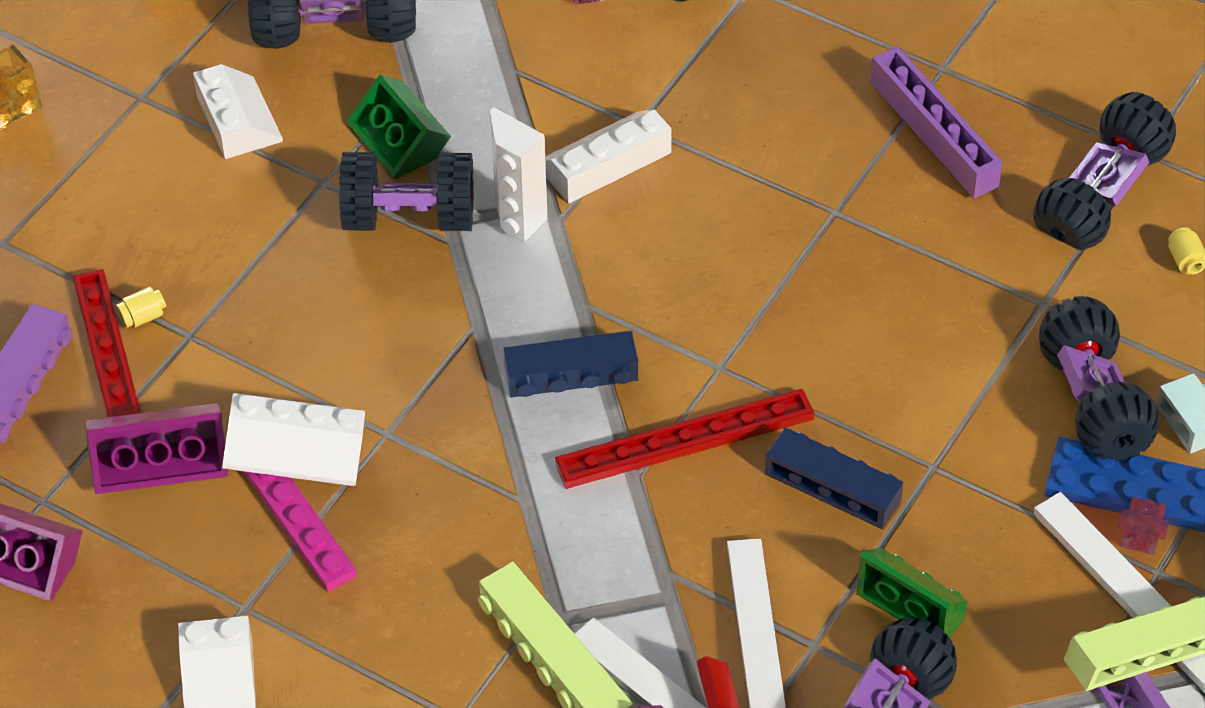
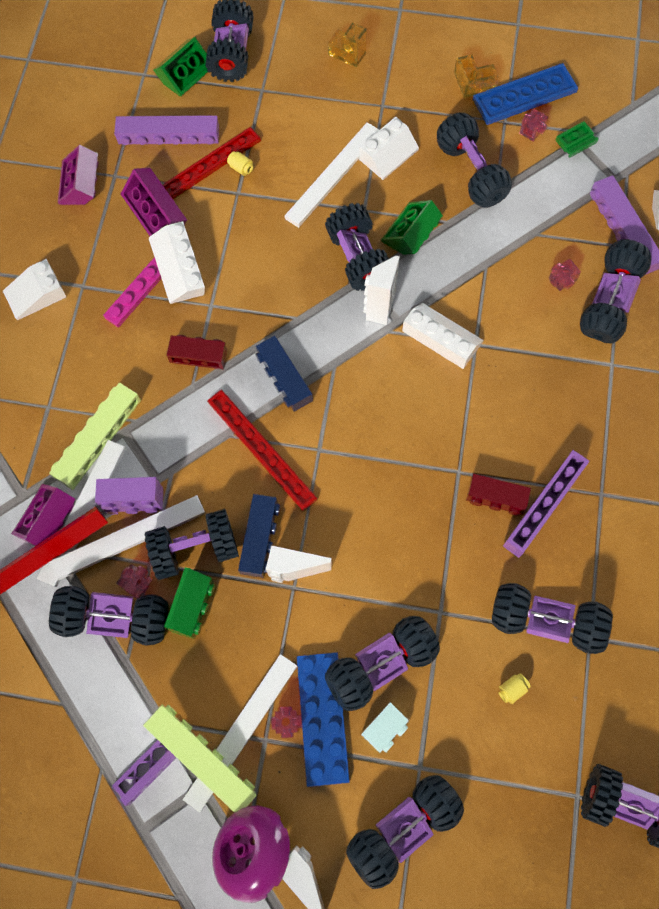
camera: 70 degrees right, 20 degrees up
none -> medium lavender brick [95,477,163,515]
none -> clear pink brick [116,564,152,599]
none -> black plate [144,509,239,580]
none -> dark red brick [166,335,227,370]
none -> white slope [266,546,332,583]
none -> white tile [285,123,379,228]
none -> dark red brick [466,473,531,516]

